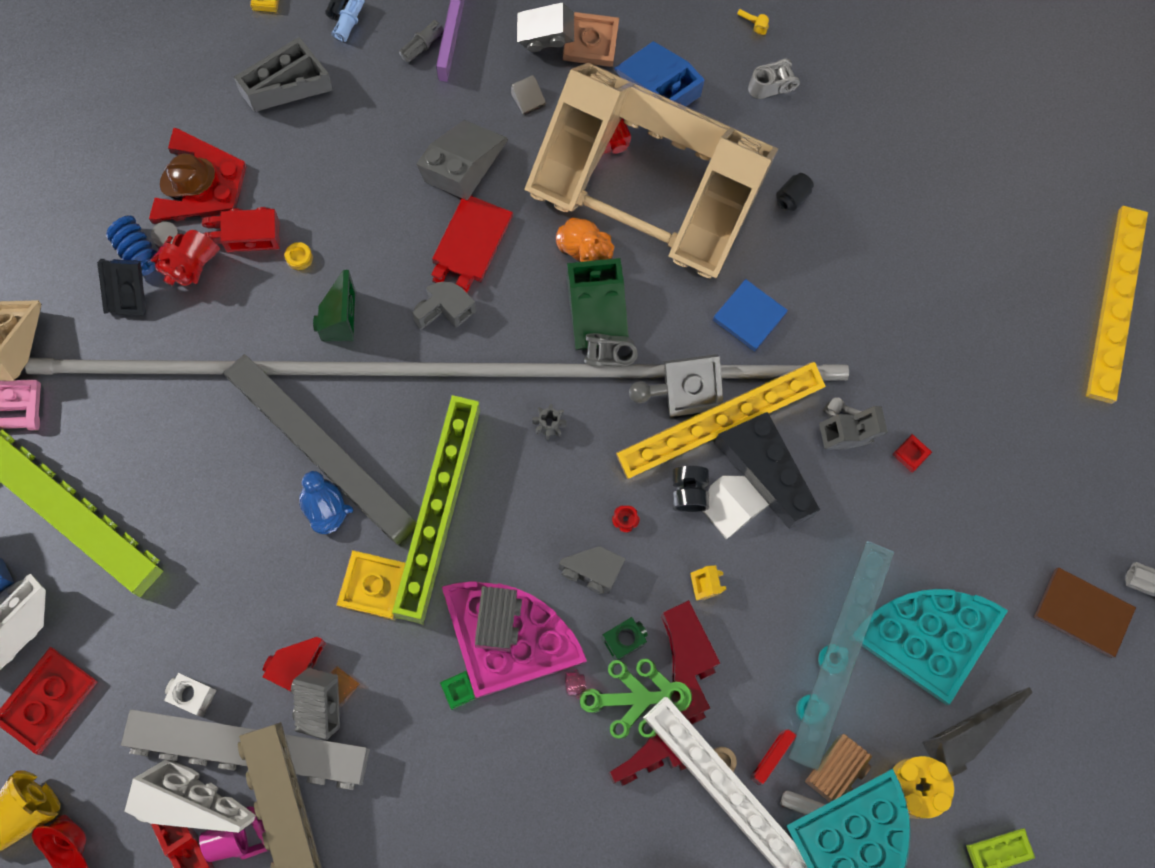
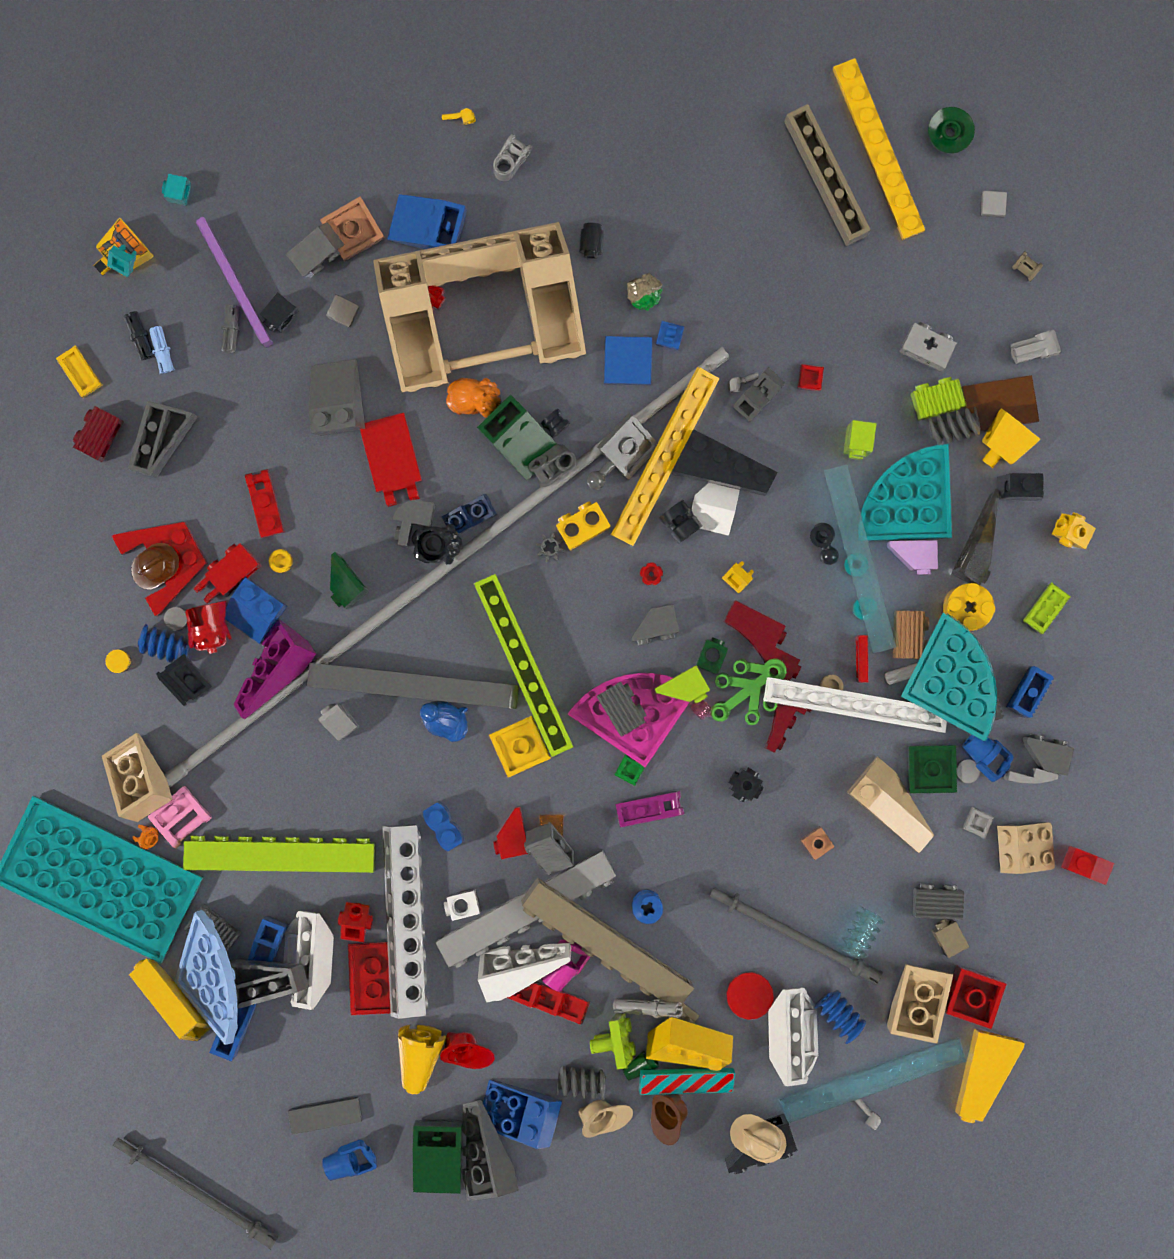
camera: 30 degrees left, 15 degrees up
none -> dark red brick [73,406,124,462]
none -> yellow tile [105,650,131,673]
none -> blue slope [225,578,287,644]
none -> magenta wedge [233,619,316,719]
none -> red plate [245,469,285,538]
none -> black brick [260,292,299,333]
none -> light grey slope [318,703,359,741]
none -> red brick [338,902,373,942]
none -> brick [382,824,428,1019]
none -> black hair [412,524,462,565]
none -> blue brick [423,801,464,851]
none -> dark blue slope [442,494,497,535]
none -> black wheel [540,409,570,438]
none -> yellow brick [556,501,611,551]
none -> magenta plate [615,791,685,827]
none -> dark tan piece [627,273,663,311]
none -> blue piece [632,889,663,924]
none -> lime slope [654,666,710,704]
none -> blue tile [656,321,684,350]
none -> black brick [728,767,764,803]
none -> dark tan brick [784,104,871,247]
none -> black plate [810,523,839,565]
none -> lime brick [843,420,877,460]
none -> lavender slope [887,541,938,575]
none -> light grey brick [899,322,957,372]
none -> lime brick [911,377,966,421]
none -> dark grey piece [928,406,981,445]
none -> yellow torso [982,408,1040,468]
none -> black torso [997,473,1044,501]
none -> yellow brick [1052,512,1096,549]

